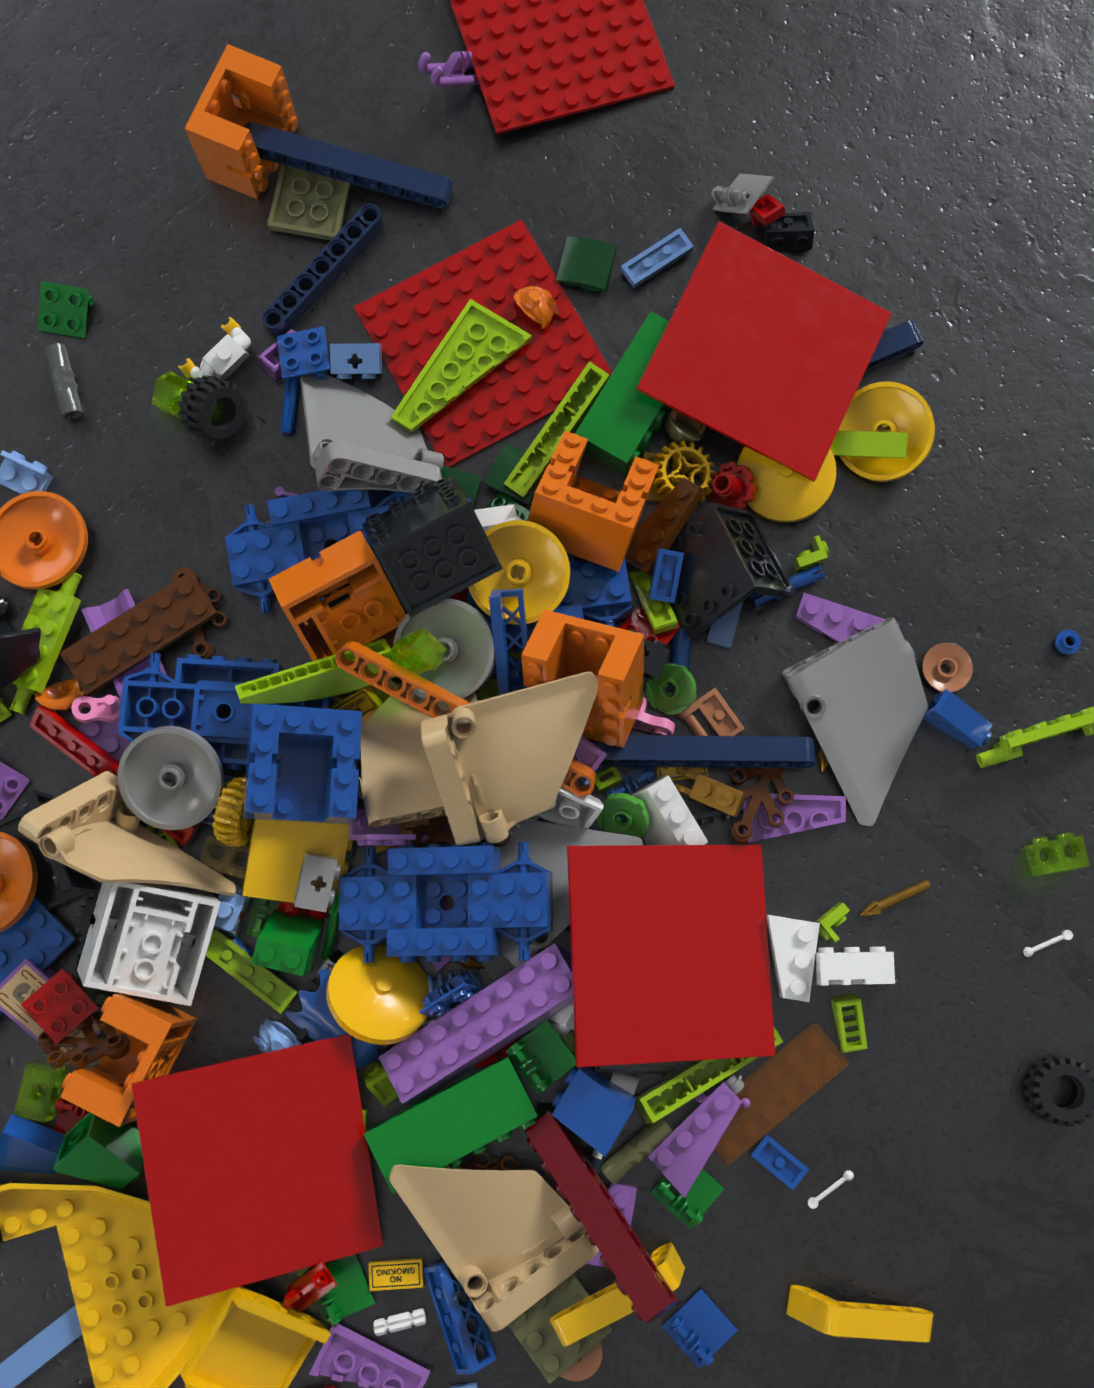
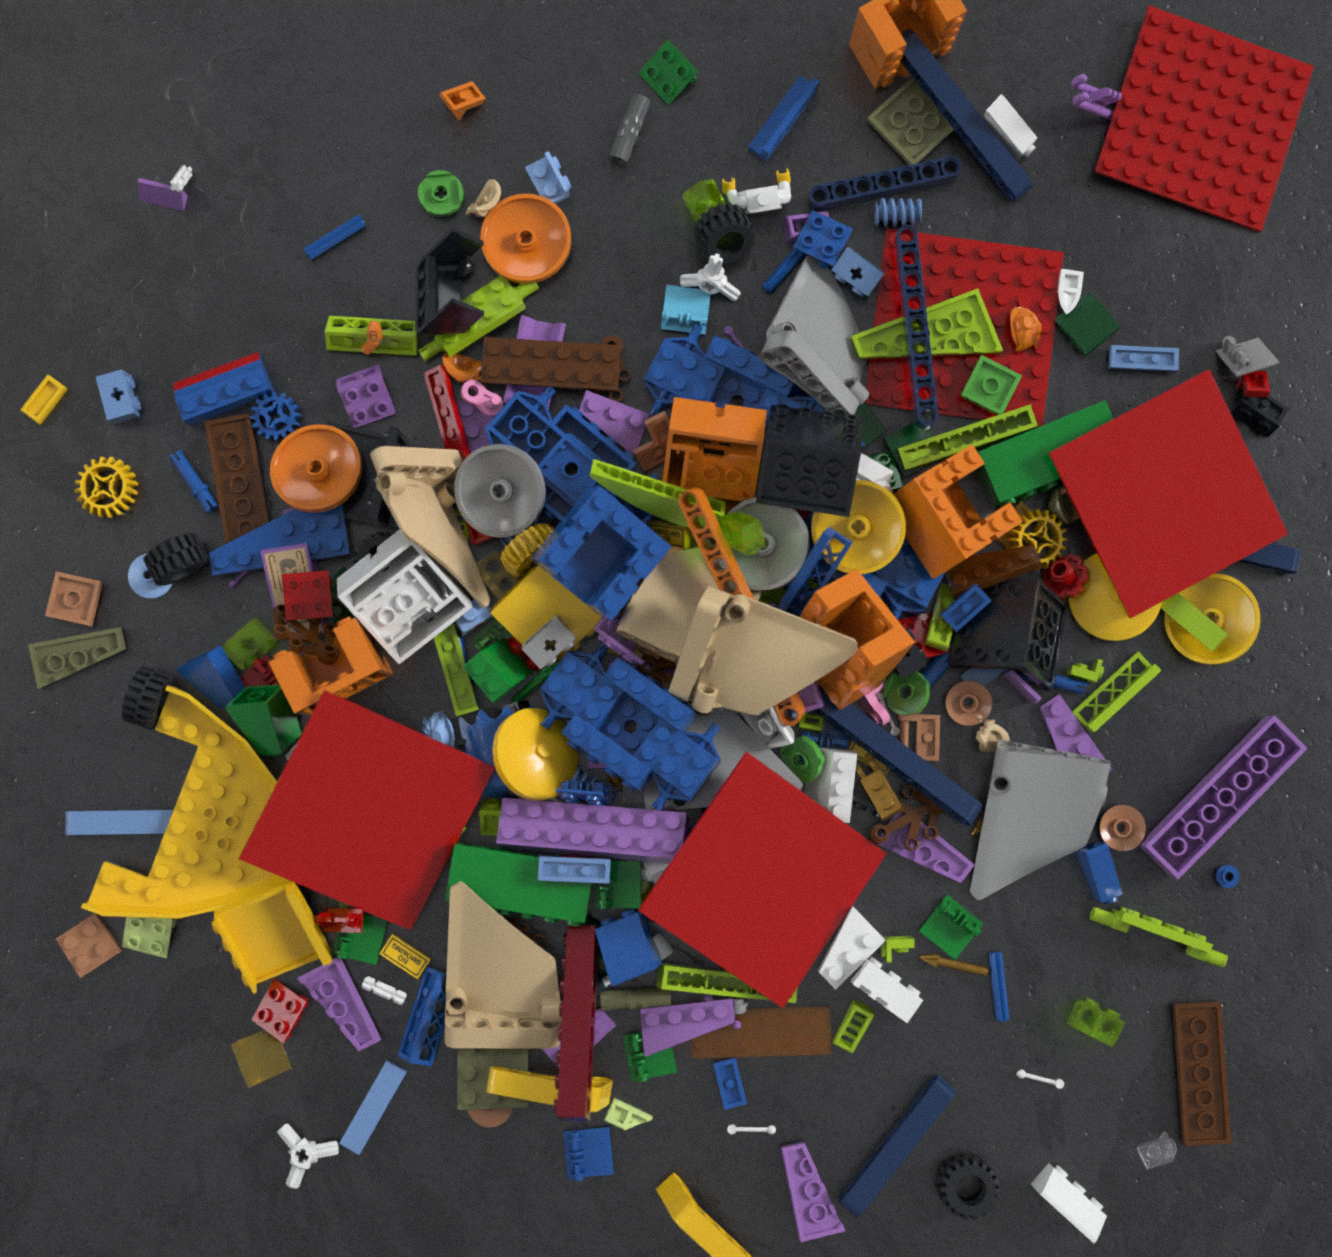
camera: 30 degrees right, 5 degrees up
none -> medium blue plate [538,856,611,883]
none -> medium lavender wing [578,390,649,457]
none -> yellowish green tile [604,1098,653,1130]
none -> nougat plate [632,411,670,472]
none -> medium azure hinge [661,285,711,335]
none -> white bush [680,254,740,301]
none -> blue fence [748,75,820,161]
none -> medium lavender wing [780,1142,845,1242]
none -> dark blue beam [838,1075,956,1218]
none -> medium blue piece [874,198,922,227]
none -> white hinge [875,691,900,736]
none -> dark blue beam [894,225,938,430]
none -> green hinge [919,895,983,960]
none -> nougat dish [946,680,992,726]
none -> bright green plate [960,355,1022,415]
none -> tan hat [975,719,1010,753]
none -> white slope [983,94,1037,161]
none -> blue axle [989,952,1009,1021]
none -> medium lavender piece [1002,669,1042,704]
none -> white plate [1057,269,1084,314]
none -> lime fence [1072,651,1161,733]
none -> medium lavender brick [1138,715,1308,879]

